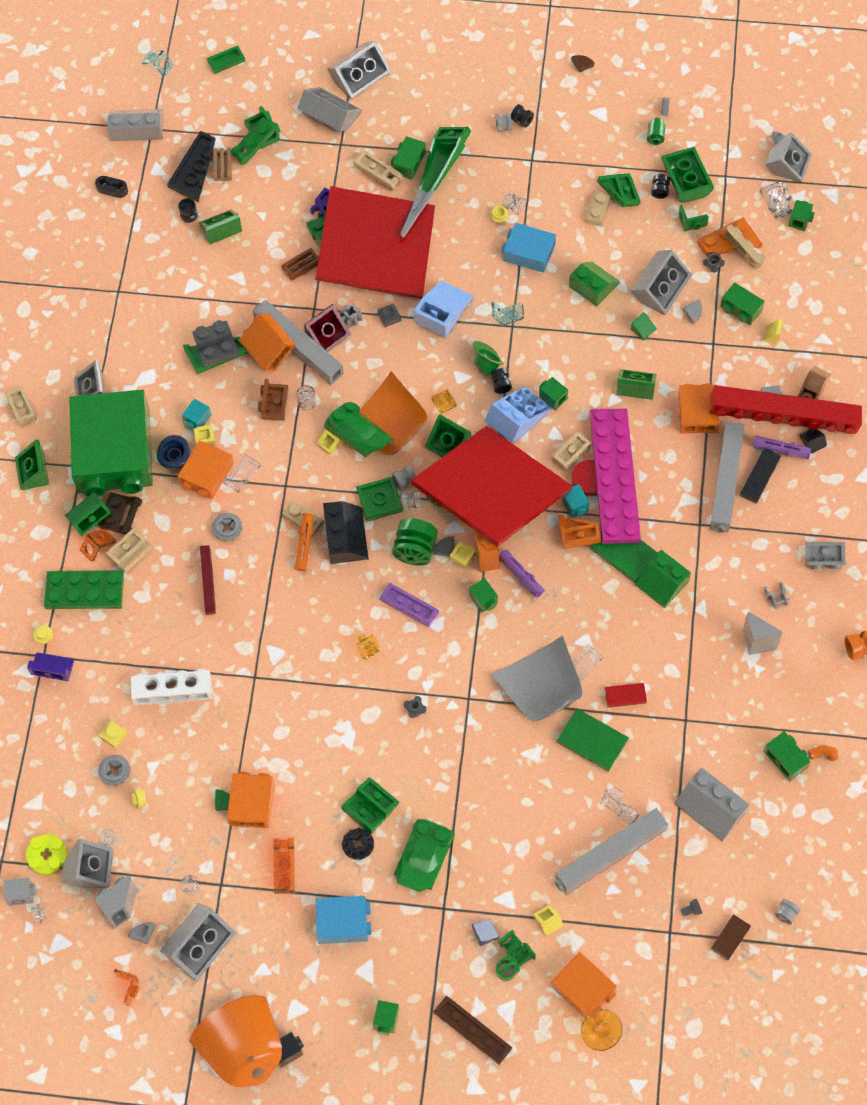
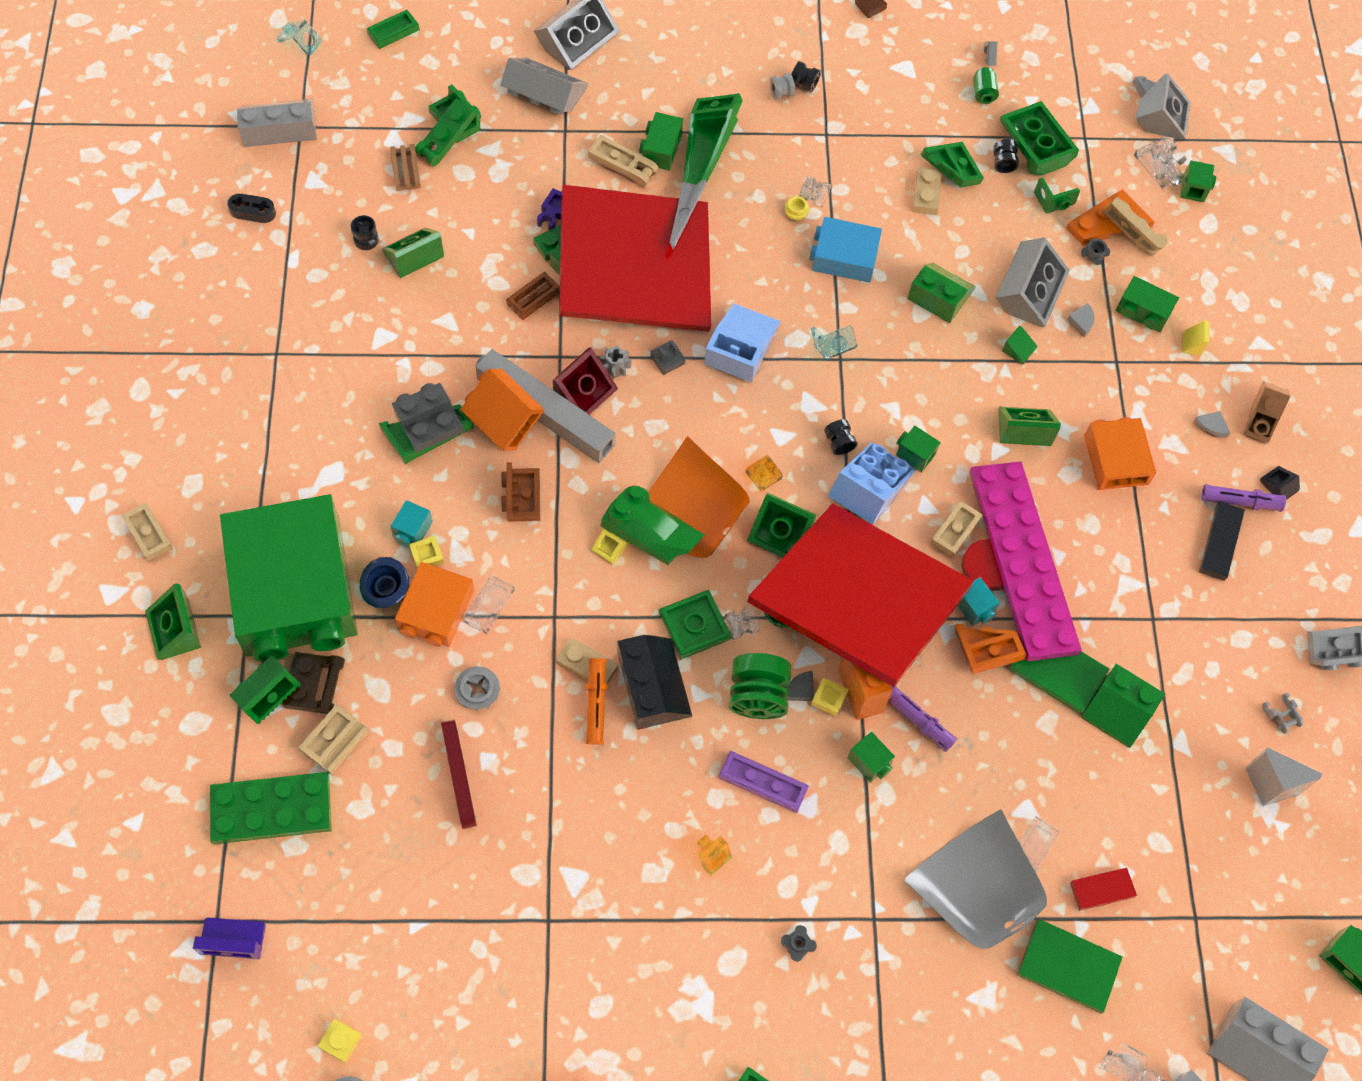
camera: 15 degrees left, 0 degrees up
light yellow plate [33,625,53,644] -> none
light grey slope [74,360,105,396] -> none
clear orange bracket [80,529,116,562] -> none
white brick [131,669,213,706] -> none
black wing [167,130,216,202] -> none
clear wheel [297,385,316,410] -> none
light grey wheel [392,465,416,490] -> none
green piece [473,341,504,376] -> none
red brick [709,385,862,434] -> none
light grey brick [710,421,745,533] -> none

